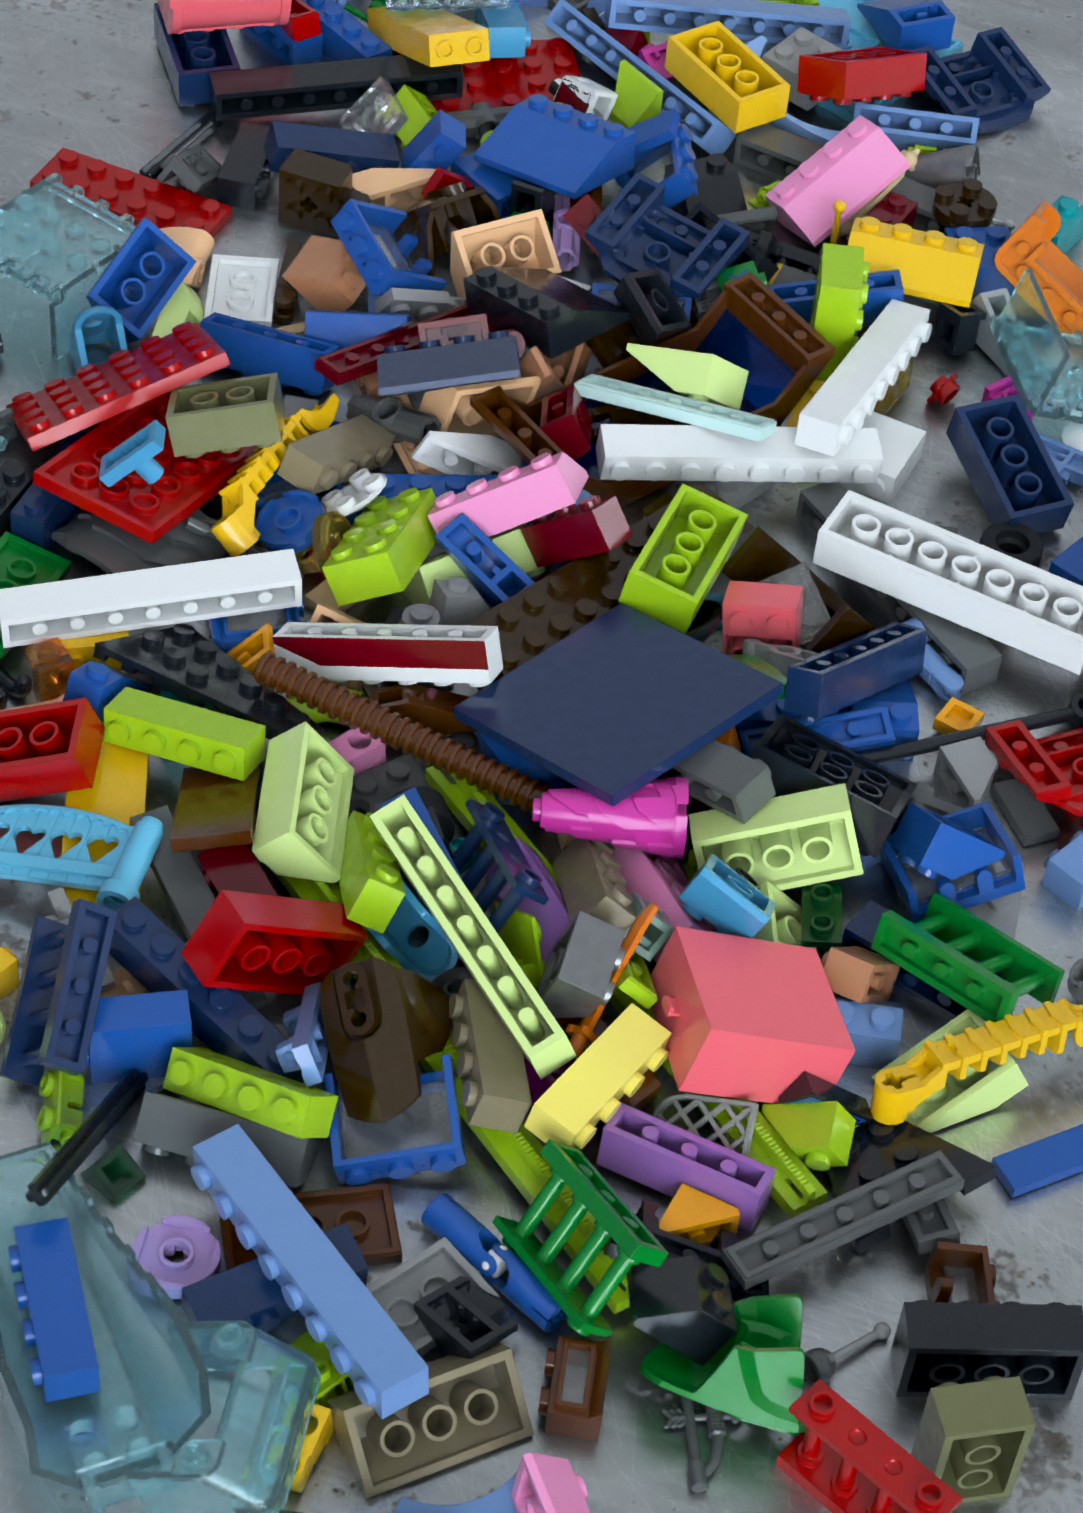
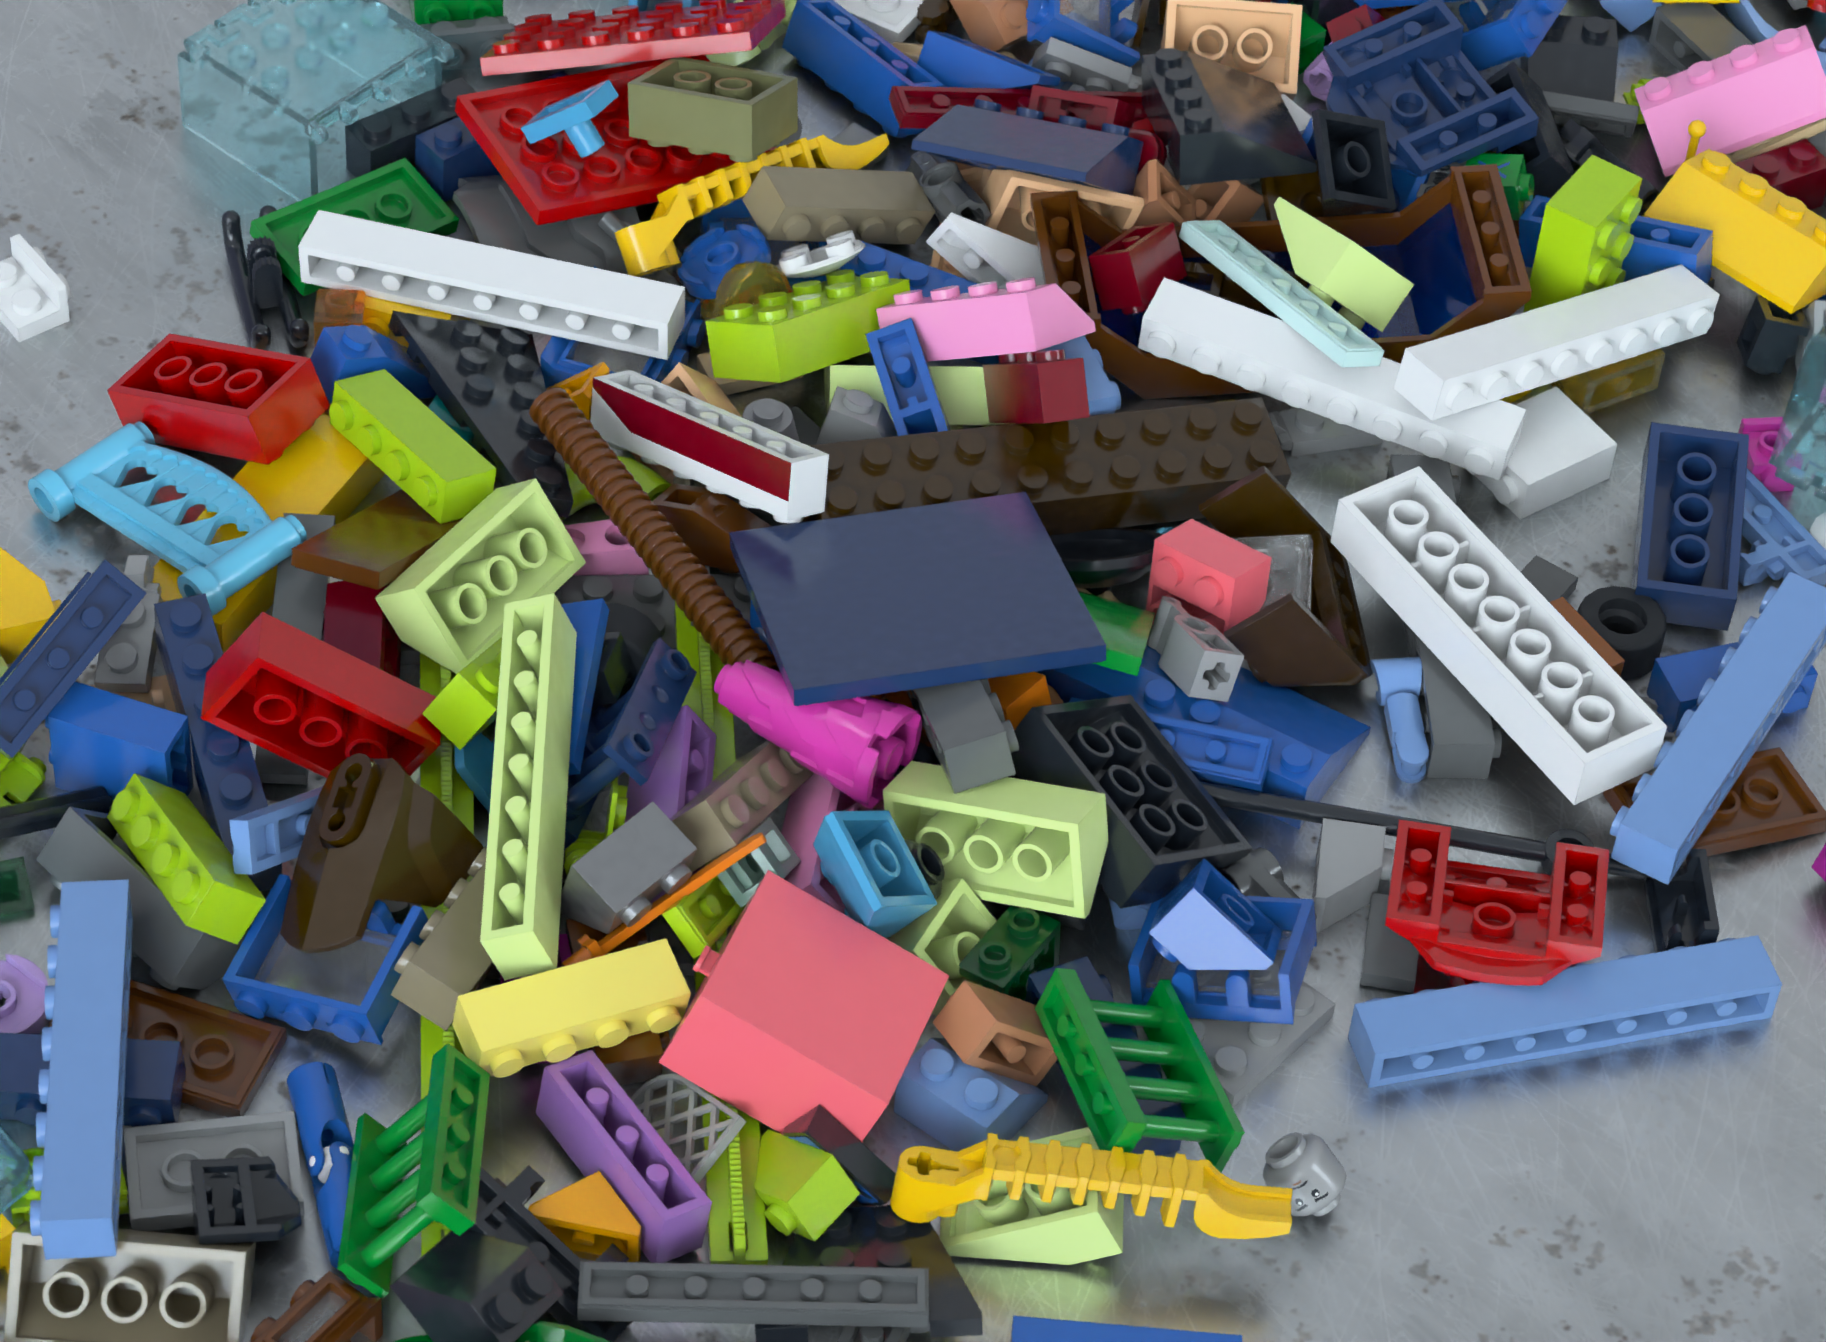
camera: 30 degrees right, 0 degrees up
lime brick [618,483,748,634] -> none
dark blue brick [784,622,927,722] -> none
red plate [927,373,961,406] -> none
light orange plate [932,697,985,734] -> none

